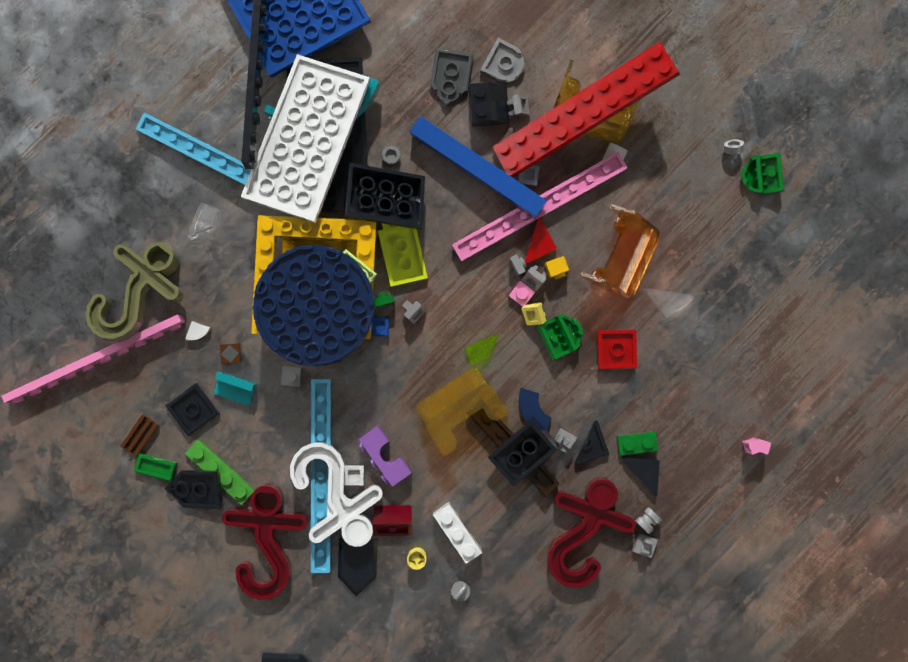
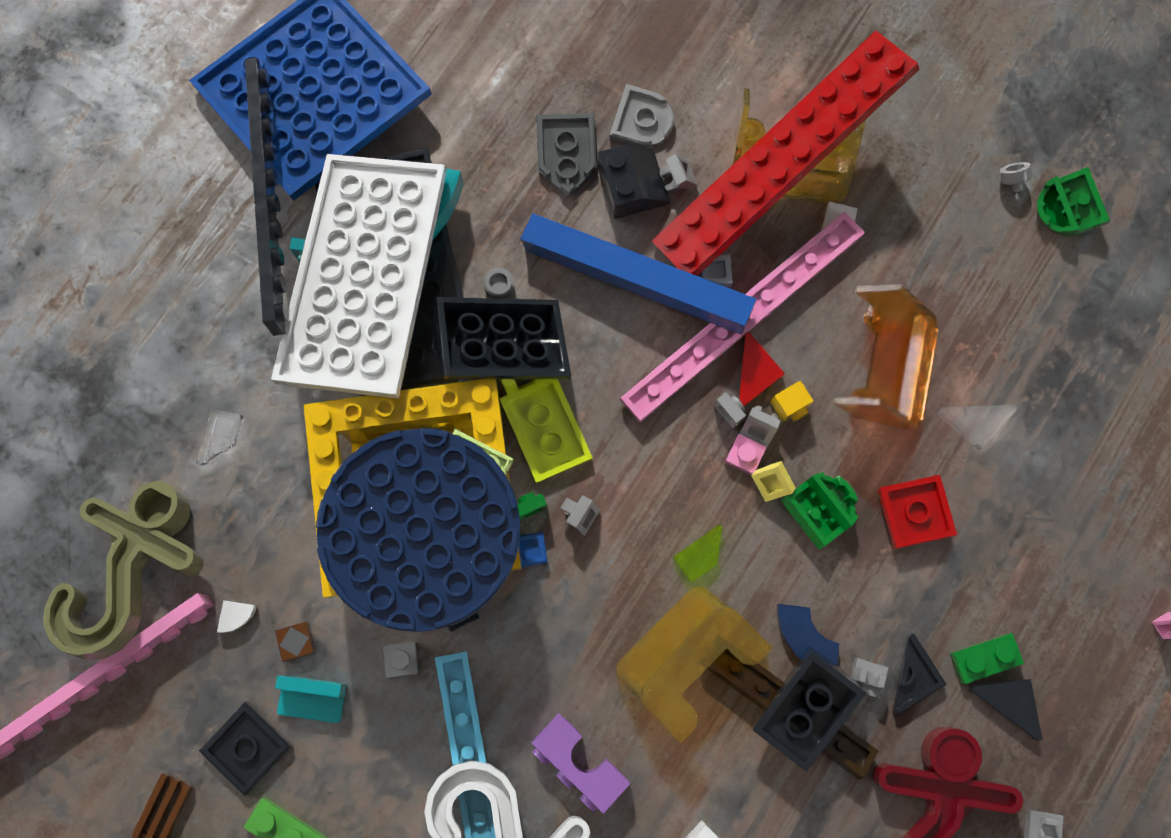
camera: 10 degrees left, 10 degrees down
medium azure plate [136,112,251,185] -> none
white plate [344,465,364,485] -> none
light grey wheel [635,507,662,534] -> none

